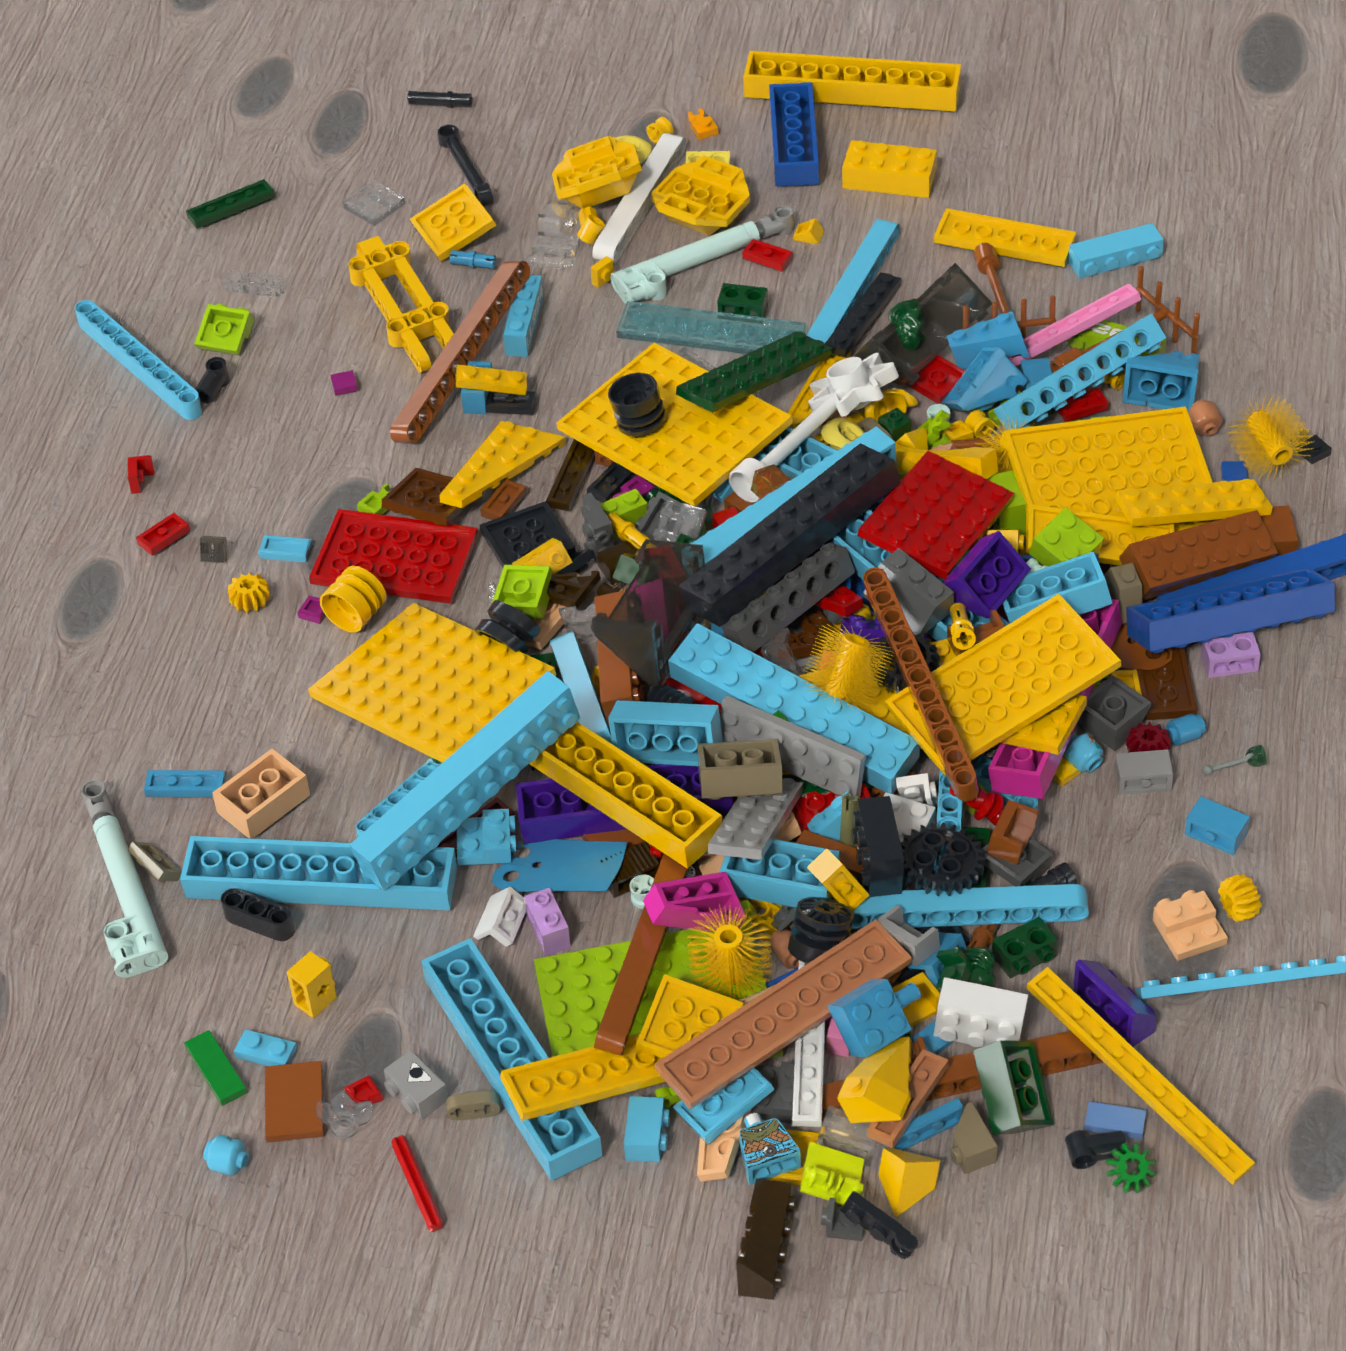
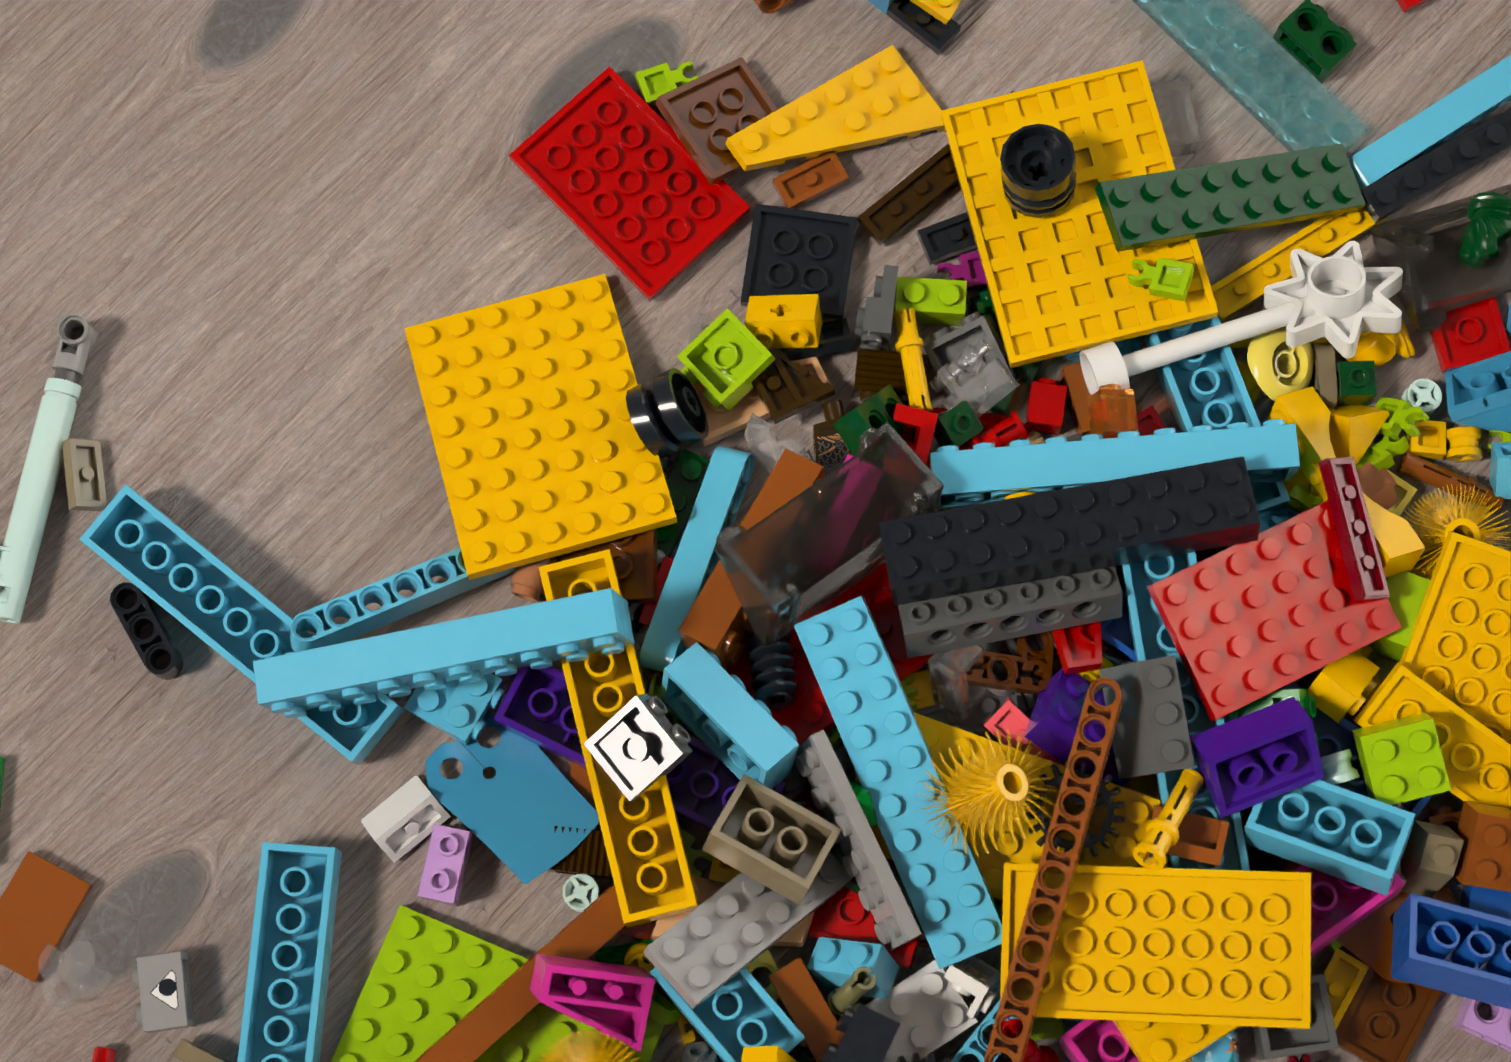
camera: 30 degrees right, 30 degrees up
dark azure plate [144,770,226,797] -> none
clear smoke tile [200,536,227,563] -> none
light nougat brick [212,749,310,839] -> none
yellow gear [228,572,270,613] -> none
medium azure plate [234,1029,297,1066] -> none
medium azure tile [258,535,312,562] -> none
yellow brick [287,951,337,1019] -> none
magenta tile [297,595,326,624] -> none
yellow wheel [320,566,387,633] -> none
red tile [344,1075,383,1104] -> none
none -> plate [584,694,693,801]
none -> lime plate [1127,257,1195,302]
none -> dark red tile [1318,457,1390,603]

